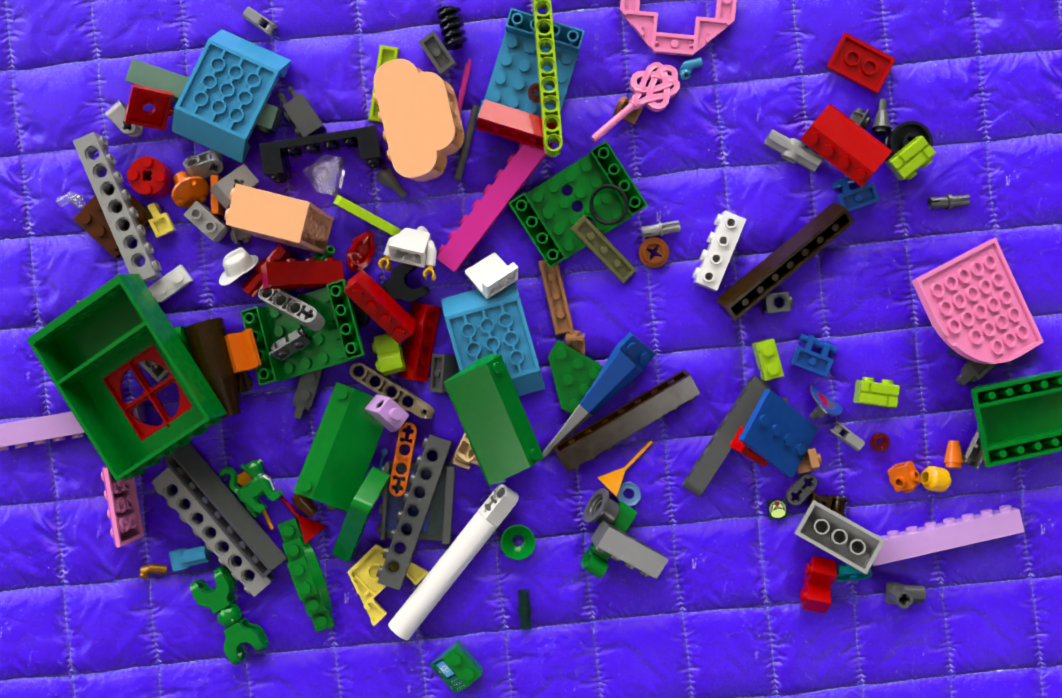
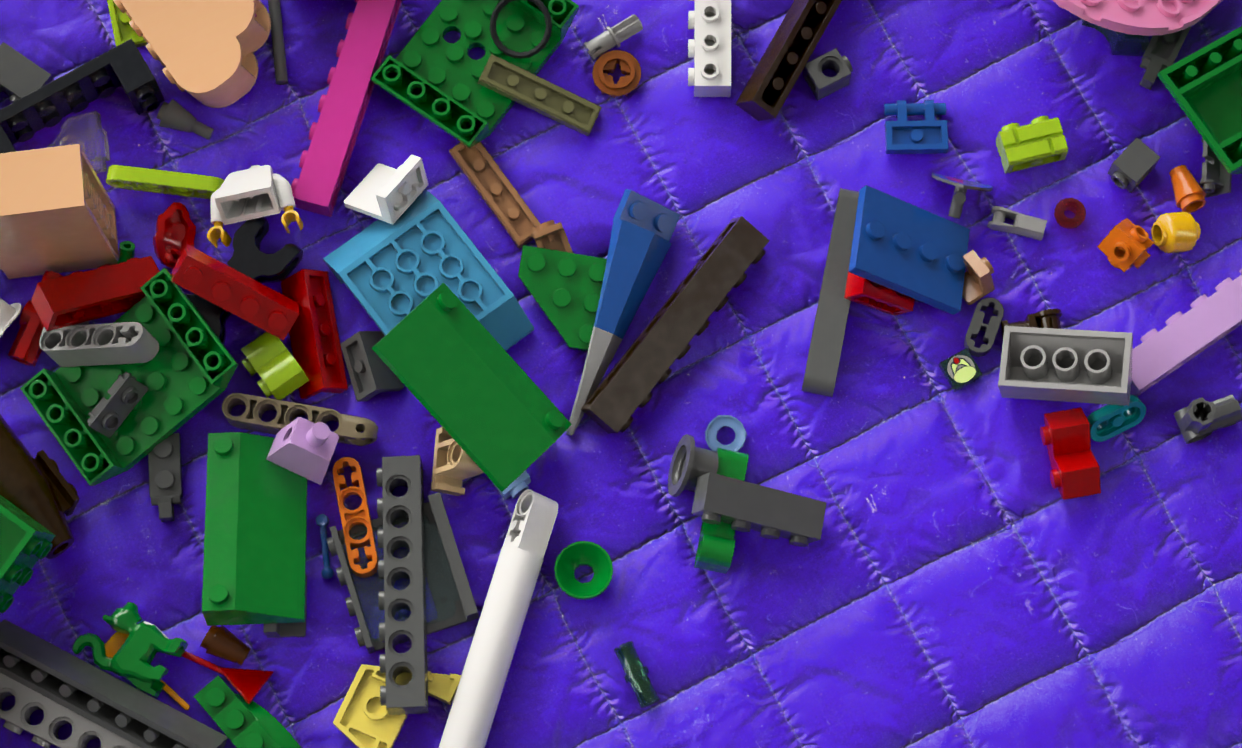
camera: 20 degrees left, 15 degrees down
orange panel [224,328,261,373] -> none
green beam [332,466,391,563] -> none
light orange piece [597,441,653,497] -> none
lime brick [752,338,784,381] -> none
none -> dark grey brick [1108,138,1160,193]

